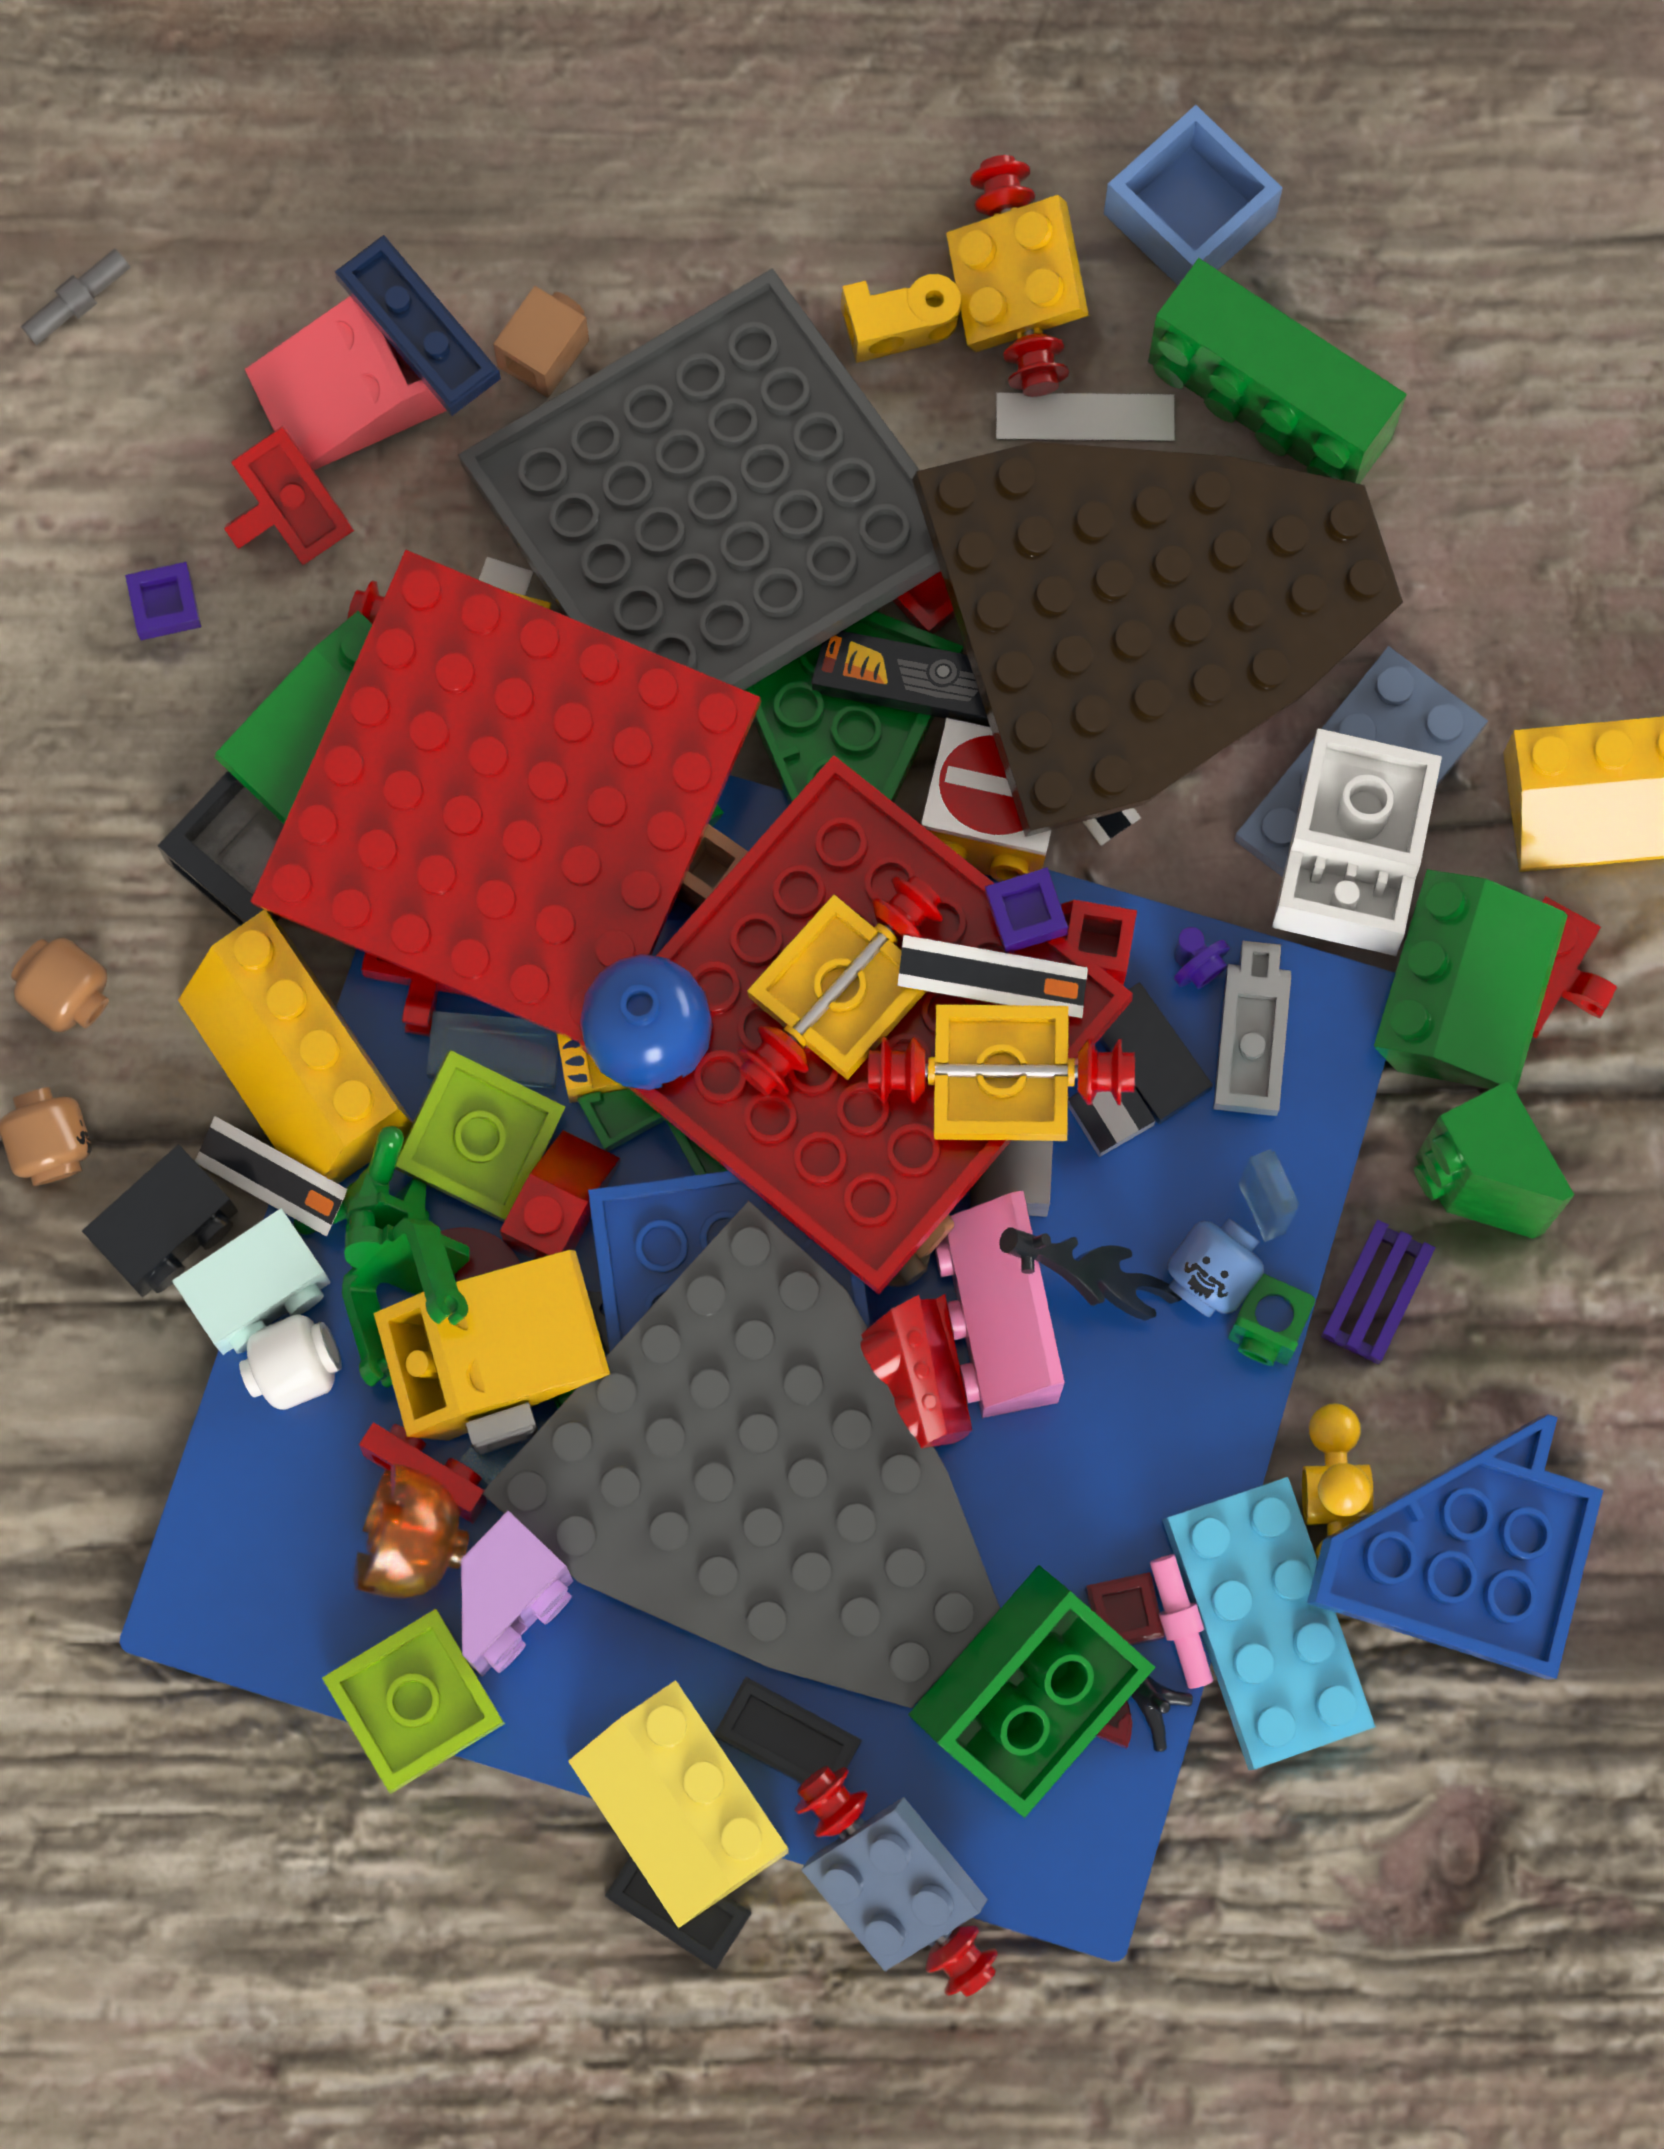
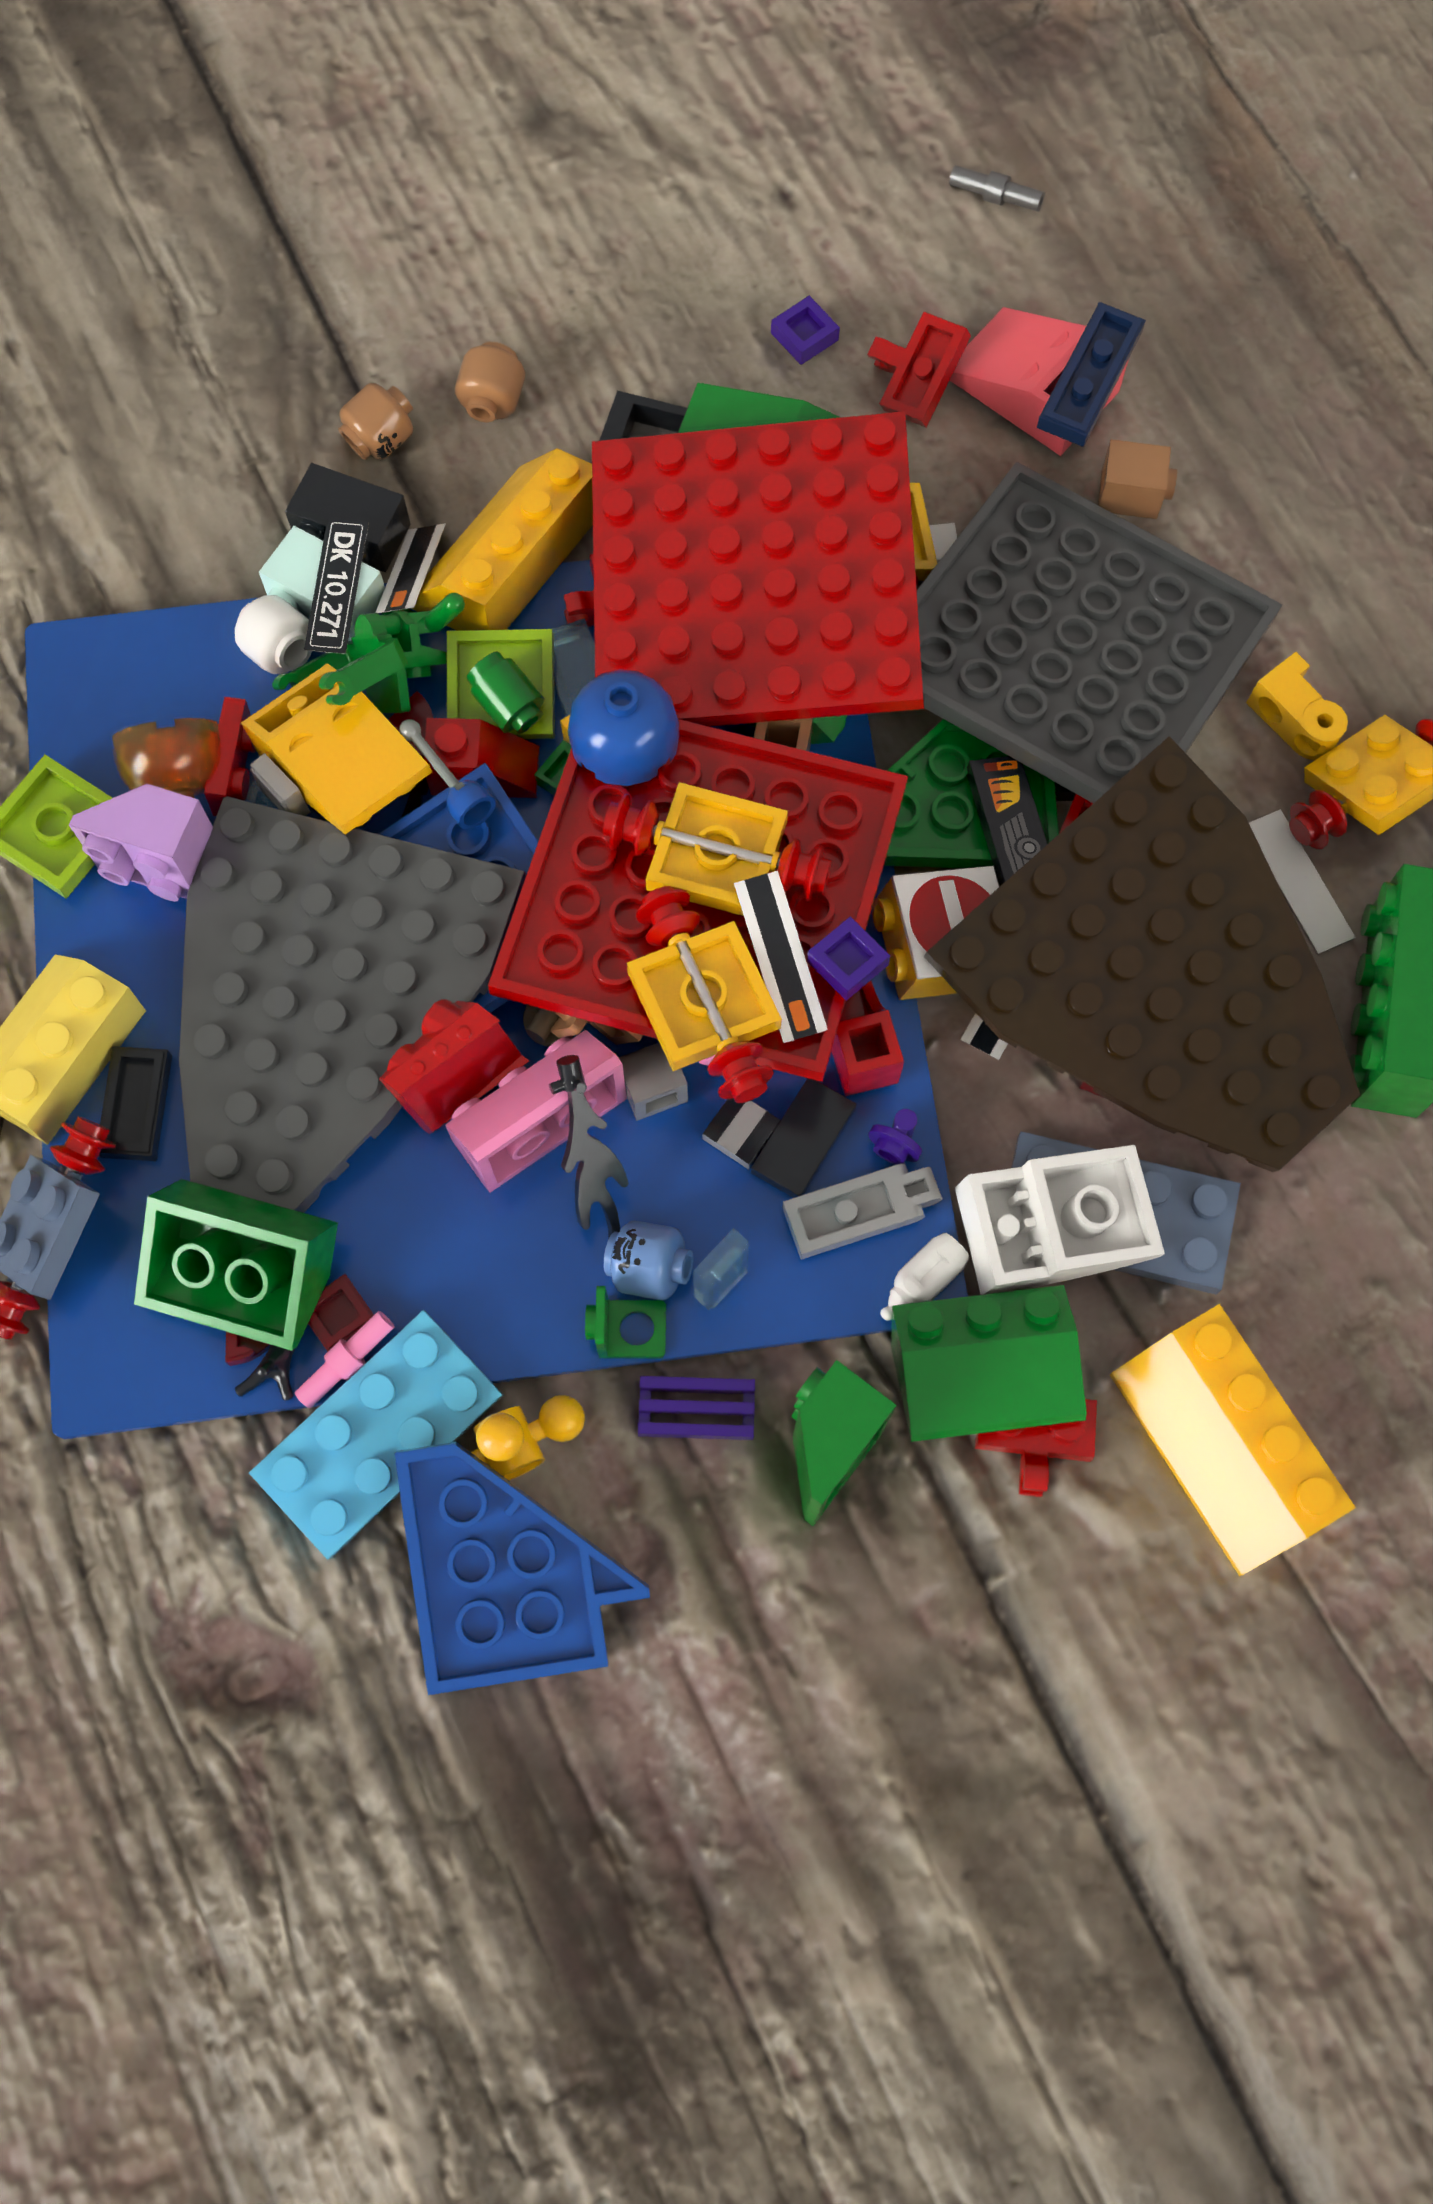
camera: 65 degrees right, 5 degrees down
none -> black sticker [304,517,369,654]
none -> blue hinge [399,719,496,829]
none -> green brick [466,651,545,734]
none -> white piece [880,1233,969,1321]

